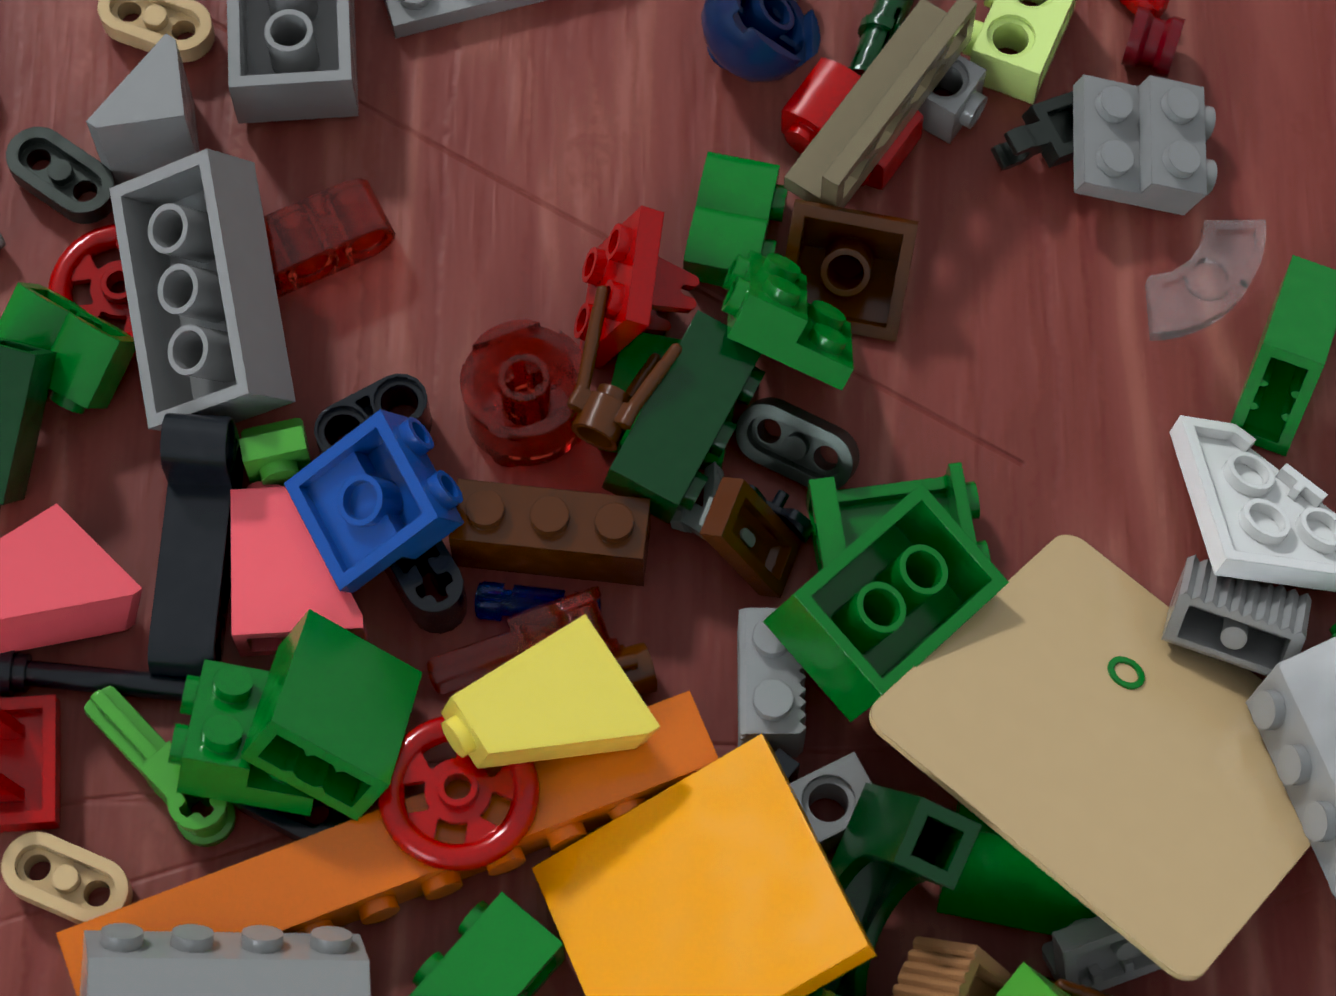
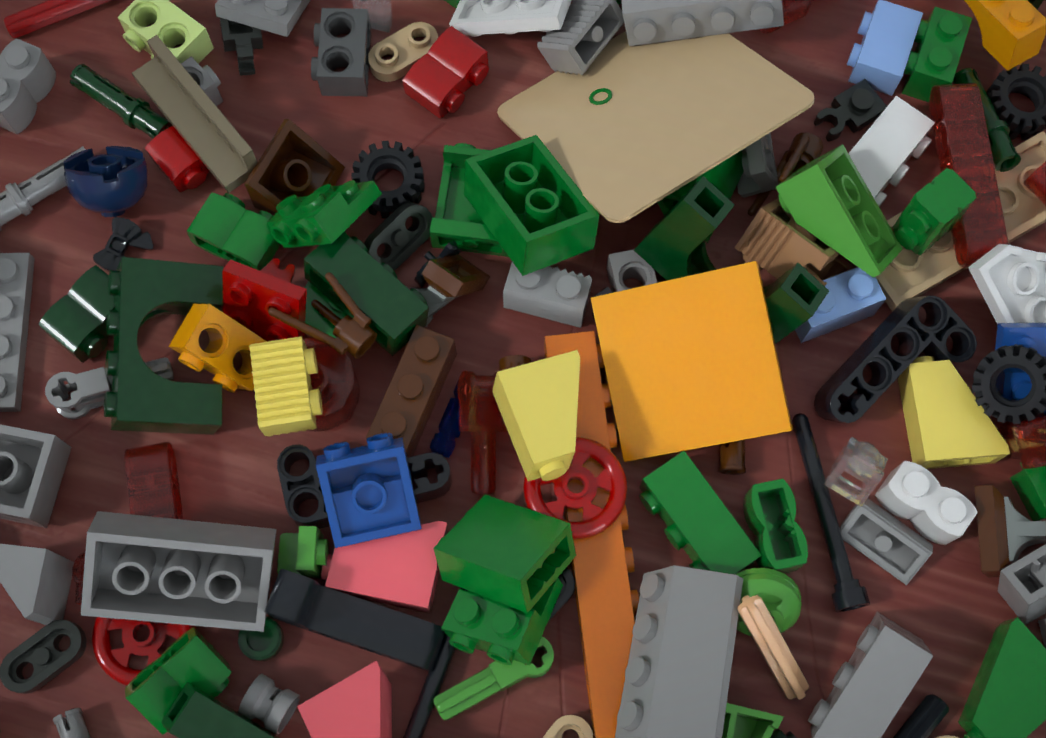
camera: 75 degrees left, 5 degrees up
none -> dark green brick [38,265,115,363]
none -> light grey connector [45,357,174,419]
none -> black piece [93,217,153,272]
none -> dark green arch [104,257,223,435]
none -> light orange brick [168,304,267,393]
none -> dark green tile [238,617,284,661]
none -> light grey wheel [238,673,301,735]
none -> light yellow brick [249,336,323,437]
none -> dark grey brick [311,8,372,97]
none -> black tyre [351,141,425,218]
none -> tan plate [368,22,438,82]
none -> red brick [402,26,489,119]

